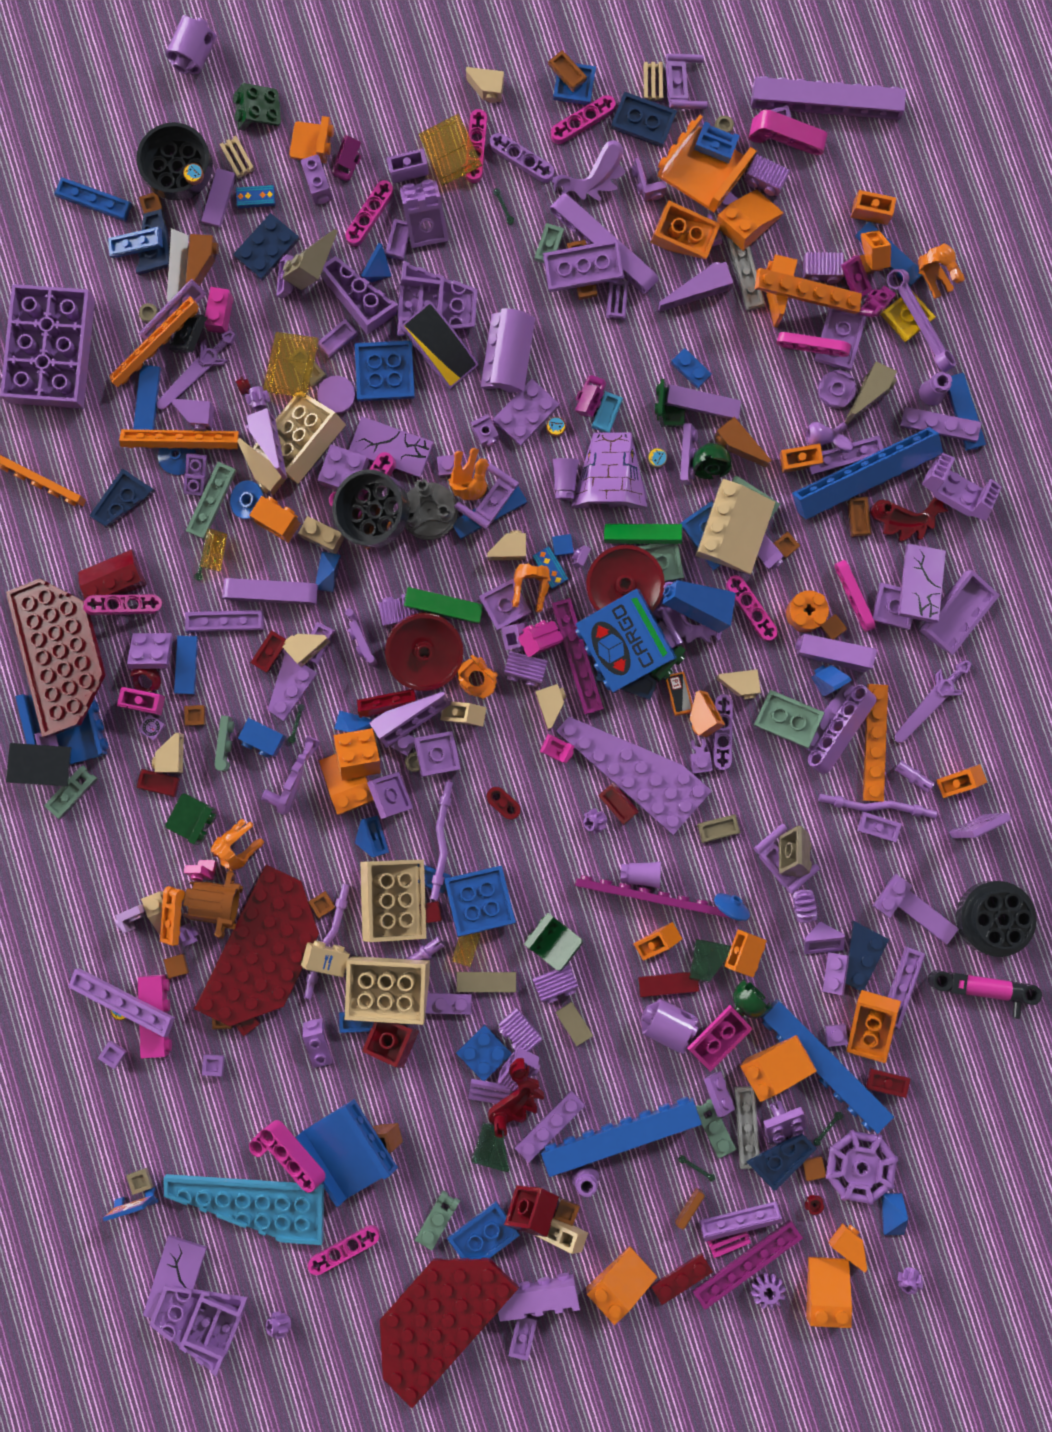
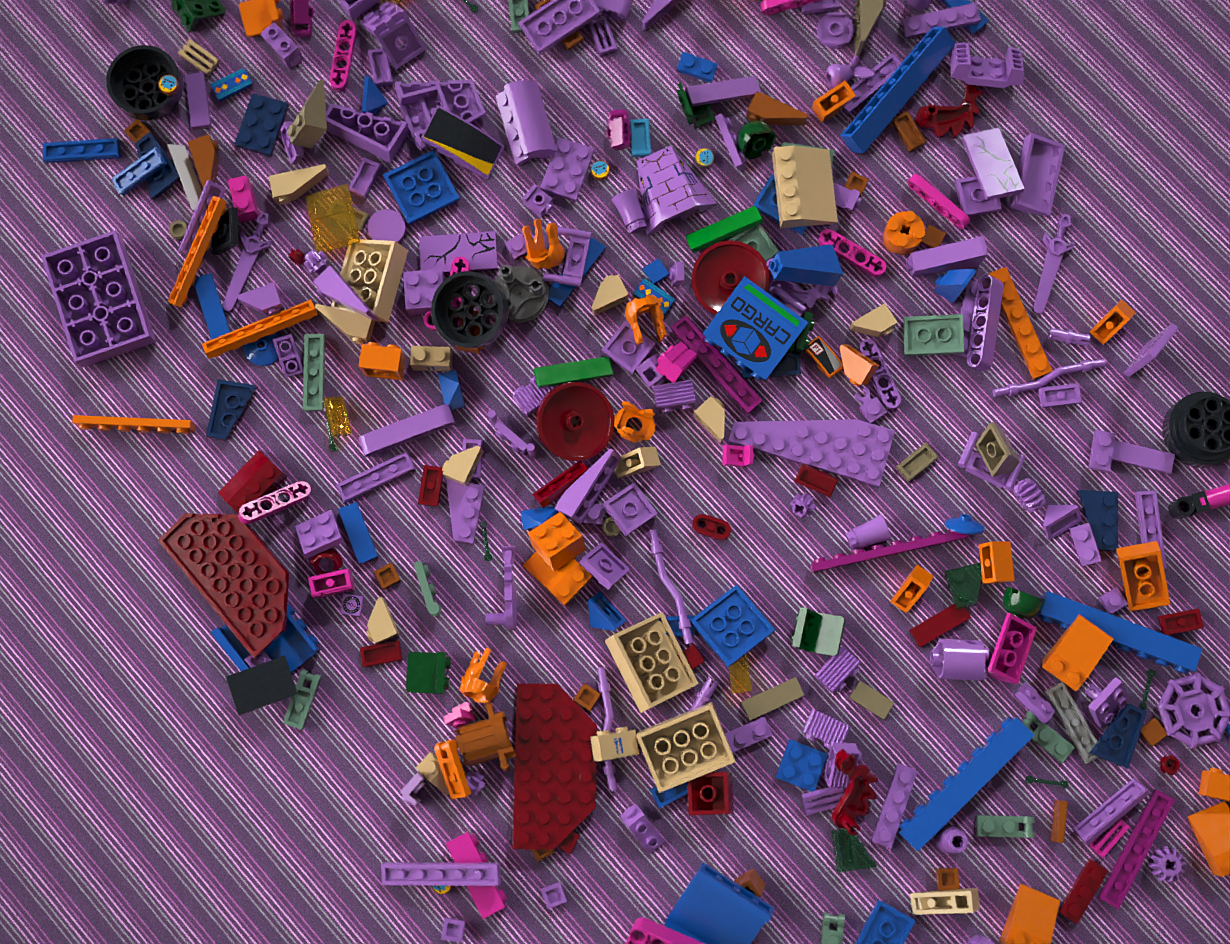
camera: 25 degrees left, 5 degrees down
dark orange tile [163,954,189,979] -> none
blue dish [230,480,264,519] -> none
blue brick [238,718,286,758] -> none
dark red slope [504,1185,559,1237] -> none
none -> tan slope [269,164,329,204]
none -> sand green plate [976,815,1035,838]

